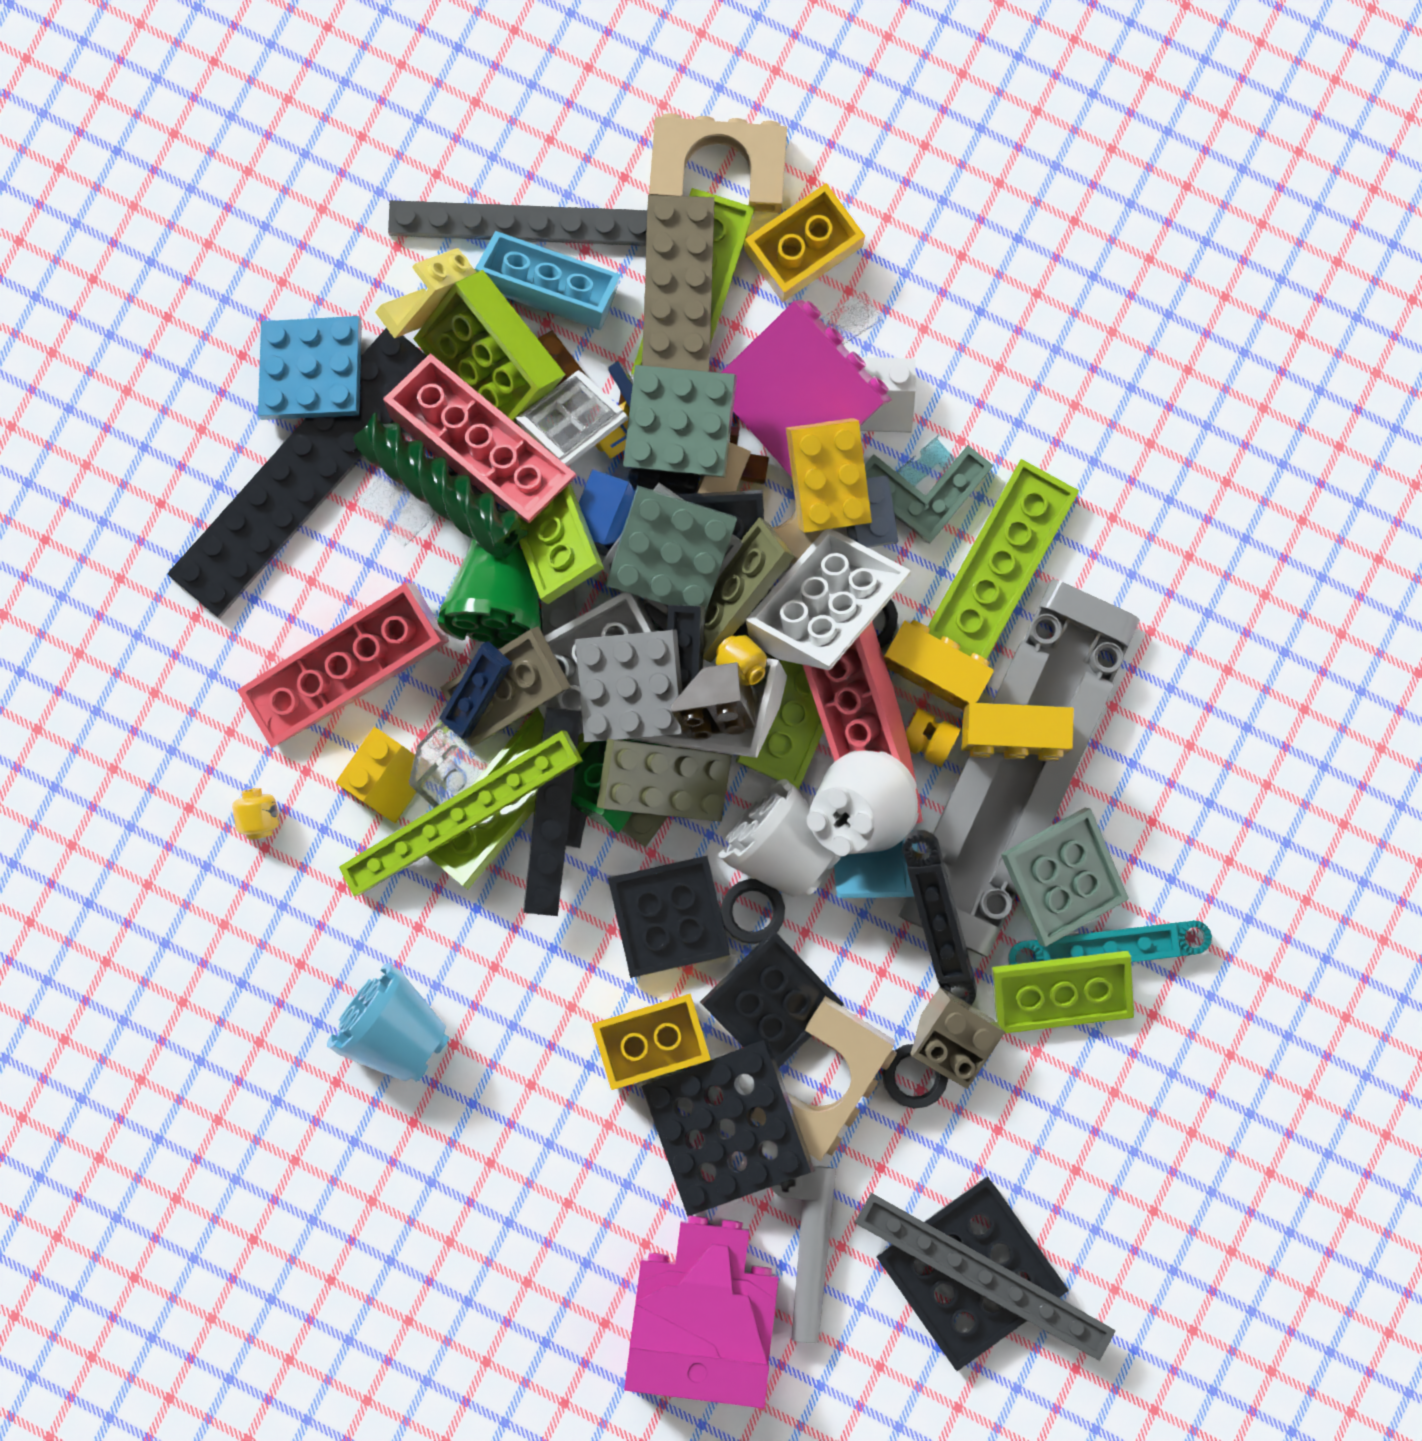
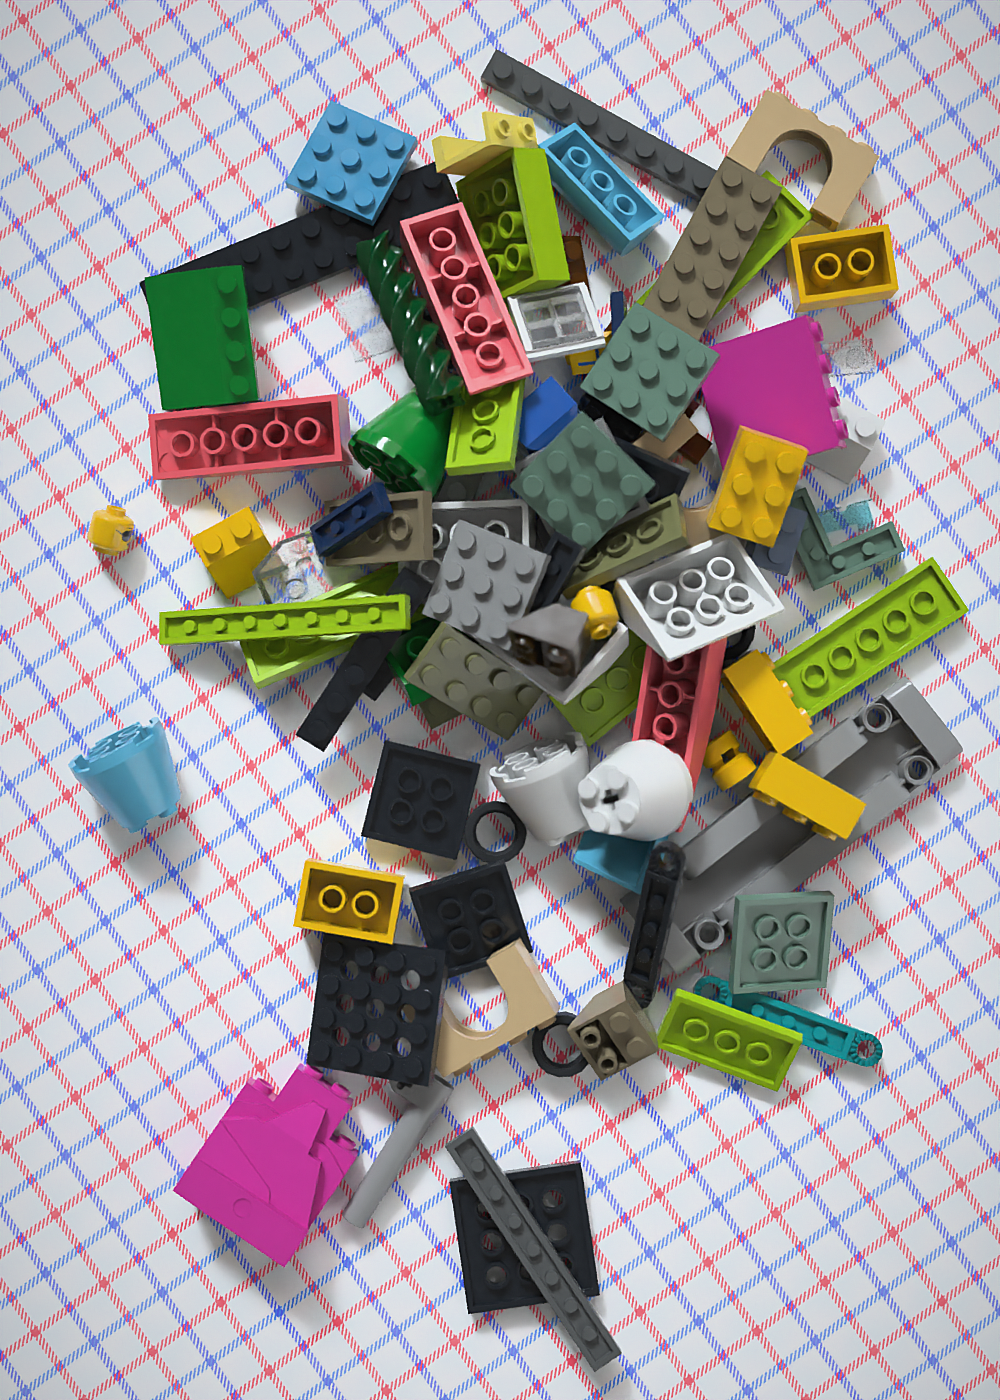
camera: 35 degrees right, 5 degrees up
none -> green slope [144,265,260,410]

